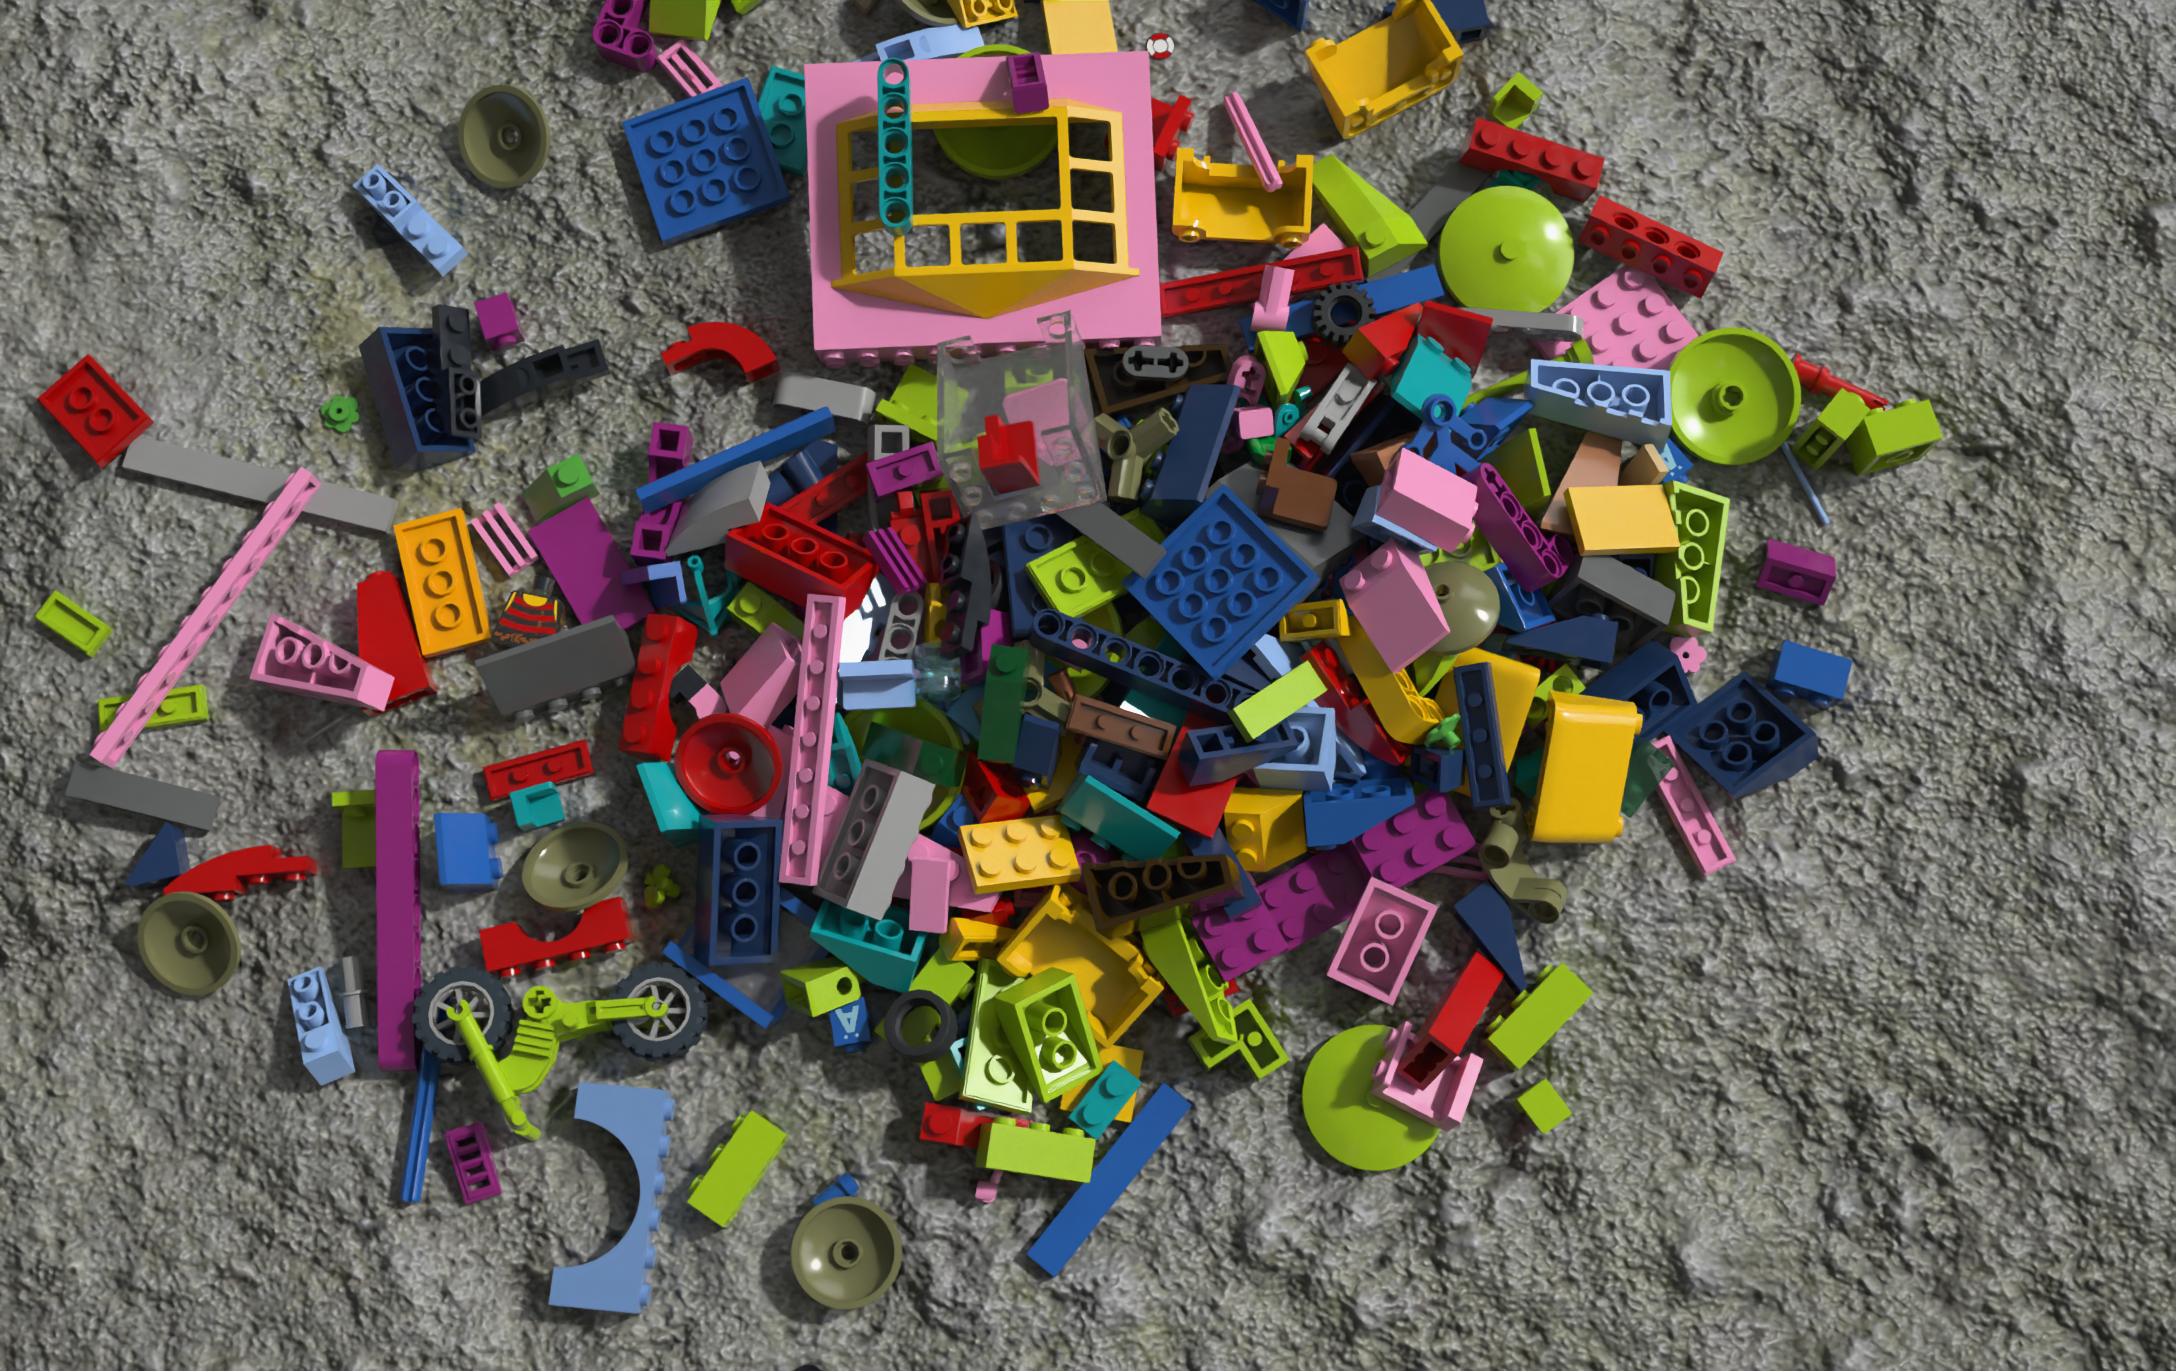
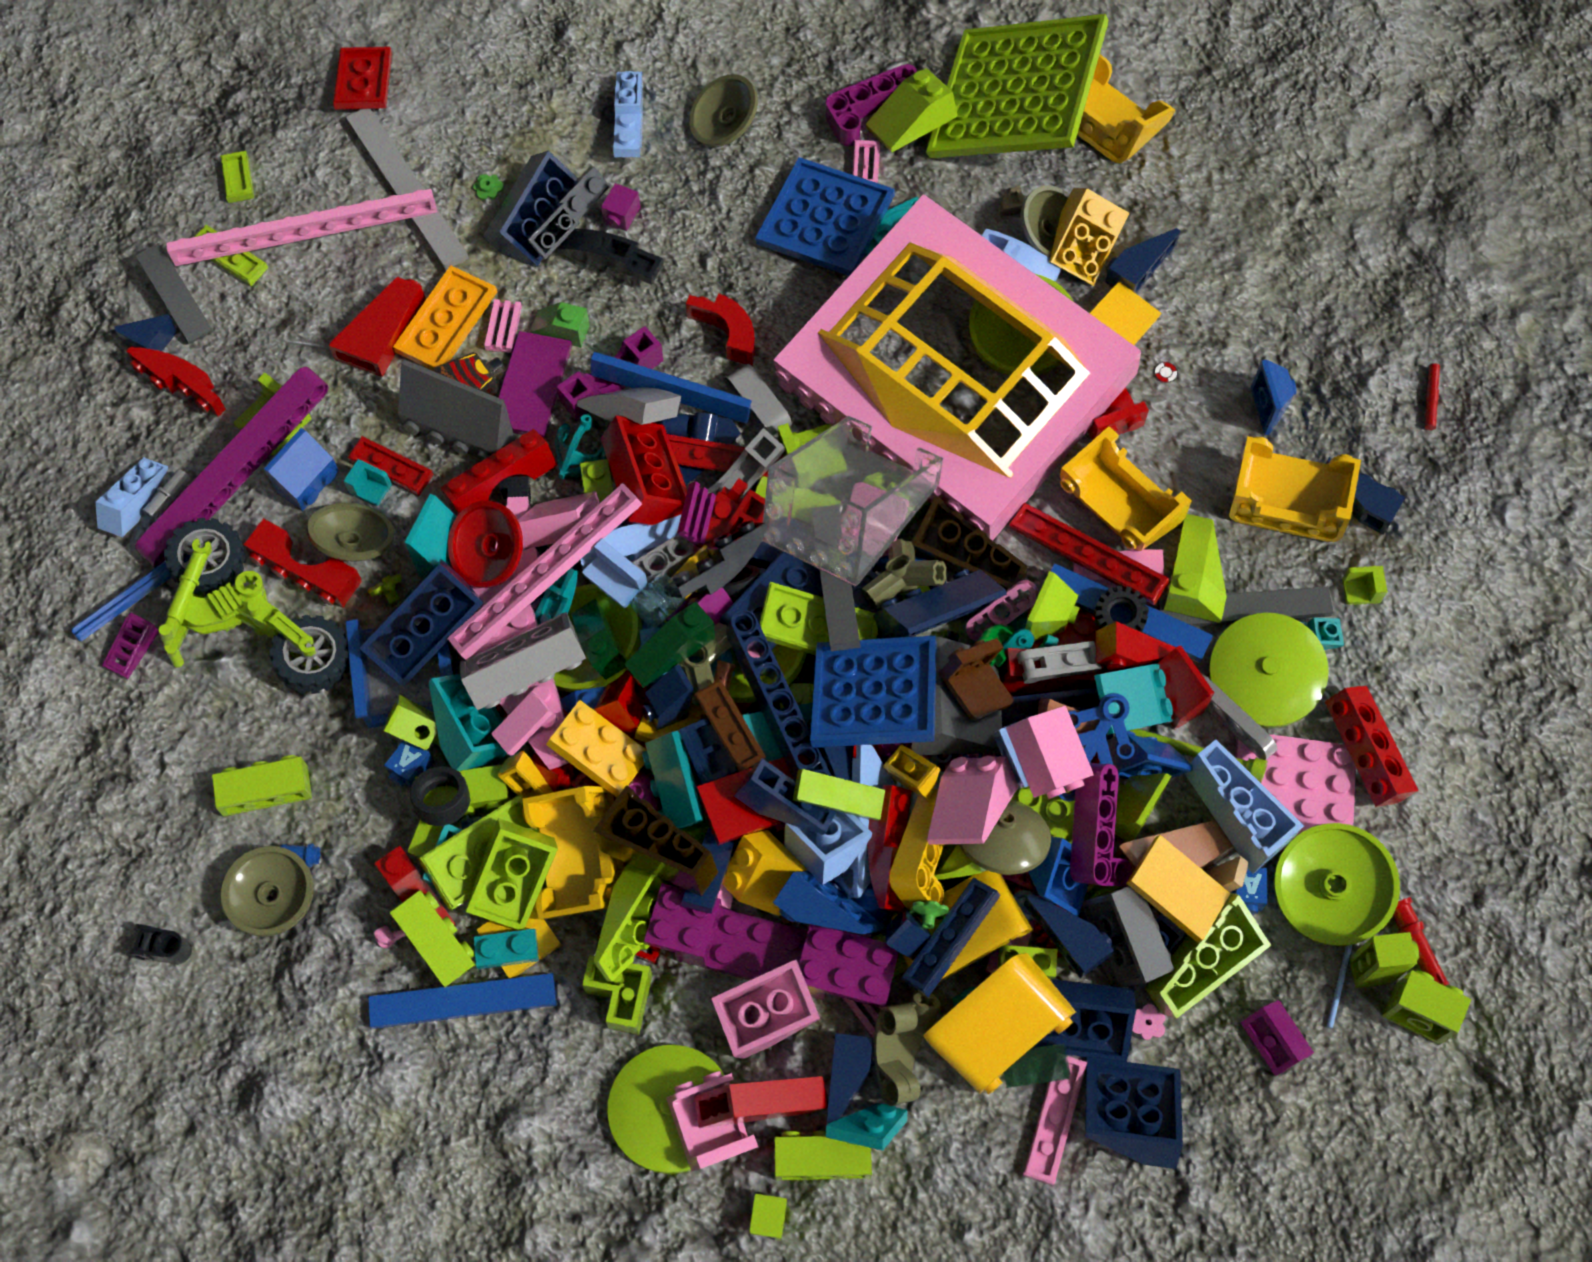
camera: 45 degrees right, 10 degrees down
olive dish [137,891,241,995] -> none
bright pink wedge [249,612,395,711] -> none
medium blue arch [548,1082,675,1314] -> none
blue panel [621,561,687,609] -> none
magenta panel [865,442,944,503] -> none
teal beam [877,57,913,237] -> none
red panel [977,414,1041,494] -> none
magenta slope [1006,52,1049,114] -> none
dark grey beam [1122,345,1189,381] -> none
bright pink axle [1223,92,1282,193] -> none
bright pink slope [1231,404,1274,439] -> none
bright pink piece [1250,265,1295,332] -> none
red arch [1458,117,1605,203] -> none
blue brick [1765,640,1853,708] -> none
none -> teal wing [826,1103,907,1151]

